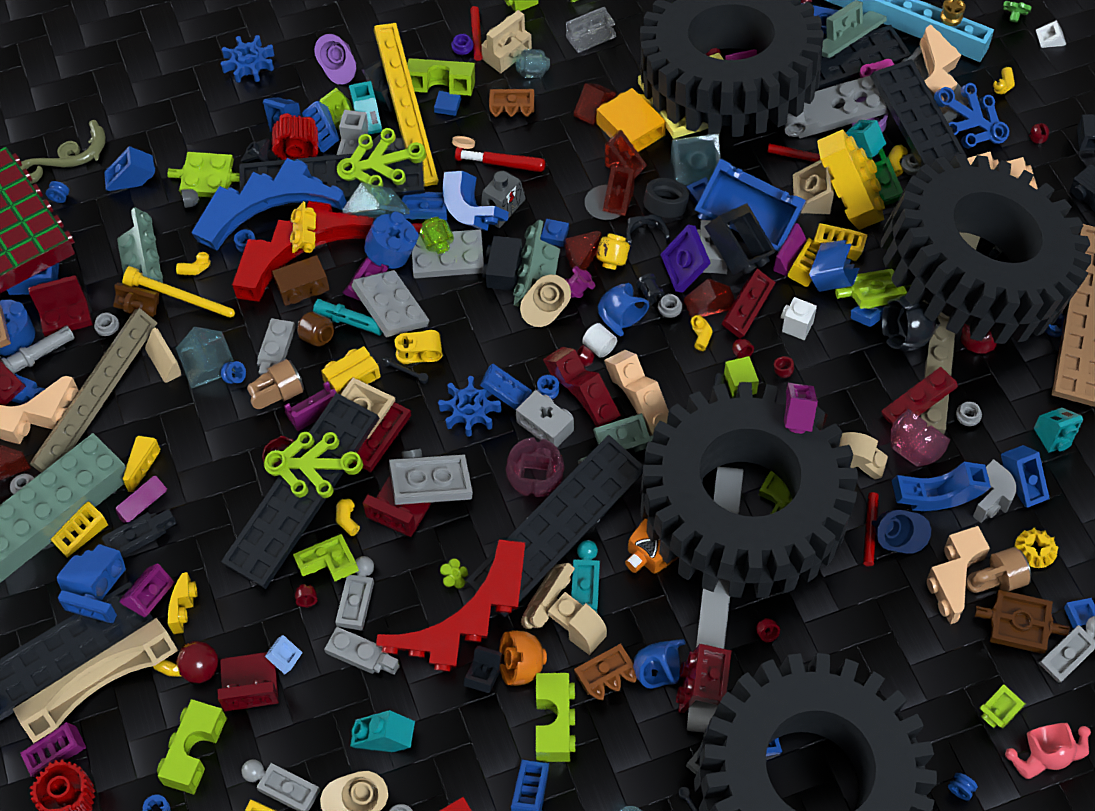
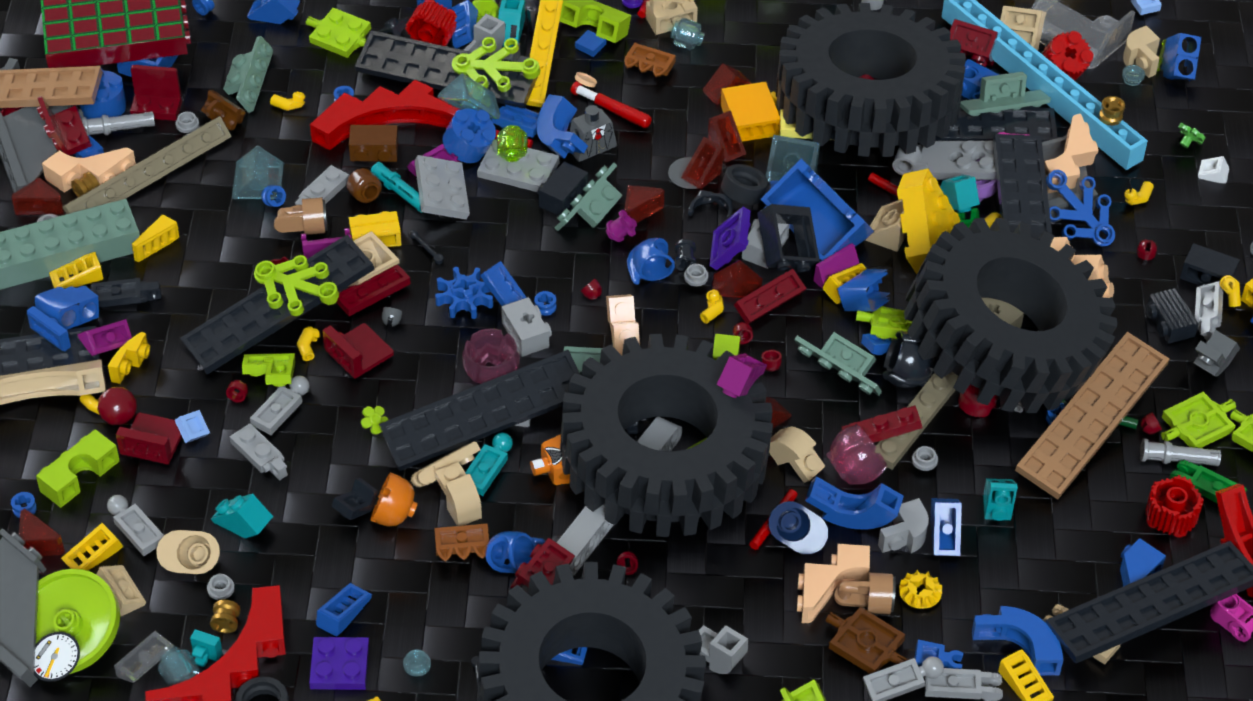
camera: 20 degrees right, 10 degrees down
magenta slope [116,476,167,523] -> none
yellow piece [122,266,235,318] -> none
tan slope [145,328,181,383] -> none
dark grey hinge [181,189,199,208] -> none
blue arch [191,158,347,251] -> none
yellow hinge [290,201,316,253] -> none
red arch [376,540,525,672] -> none
light grey plate [389,455,473,505] -> none
yellow piece [395,330,443,364] -> none
tan piece [520,274,571,327] -> none
lime arch [536,673,575,762] -> none
blue plate [541,219,569,247] -> none
dark red arch [543,347,621,427] -> none
clear hinge [566,7,616,53] -> none
white piece [583,323,617,358] -> none
yellow head [596,233,630,270] -> none
white brick [781,297,817,340] -> none
yellow slope [813,223,867,261] -> none
none -> pearl gold wheel [71,172,100,197]
none -> light grey brick [699,625,748,674]
none -> sand green bracket [794,332,882,396]

